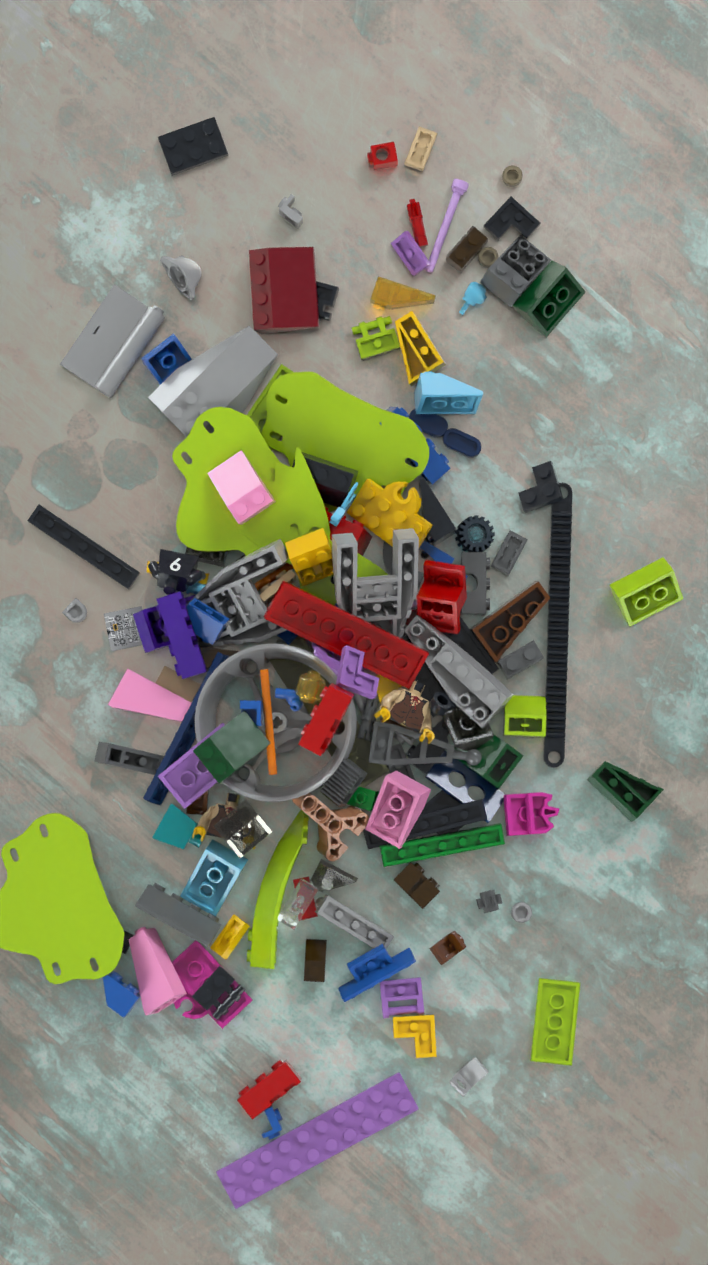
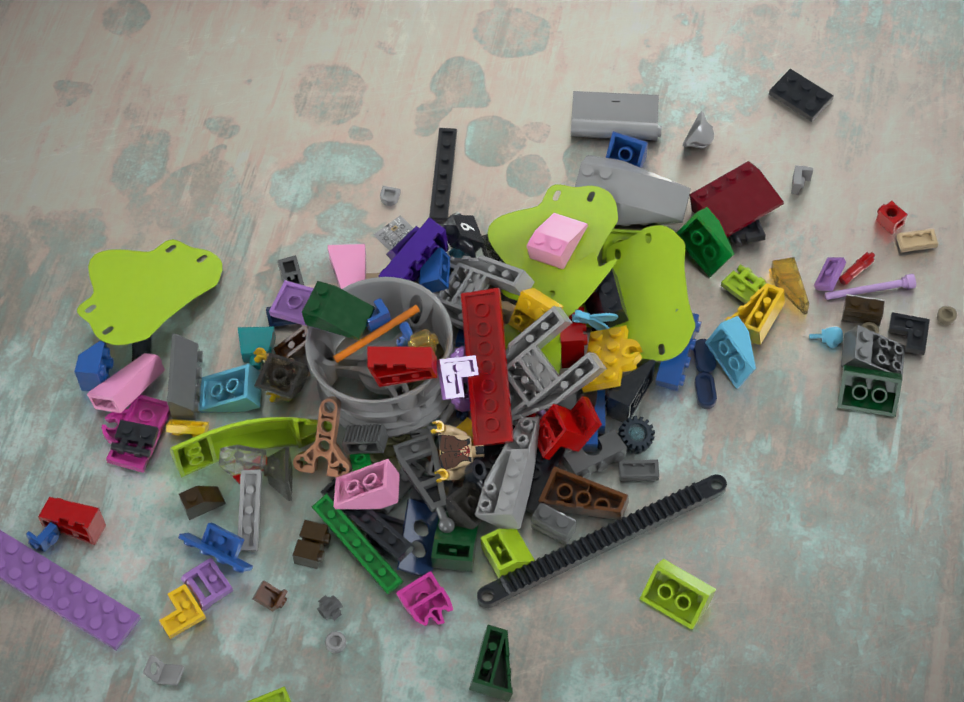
camera: 65 degrees right, 25 degrees down
black plate [518,461,563,513] -> none
none -> green slope [676,207,734,278]

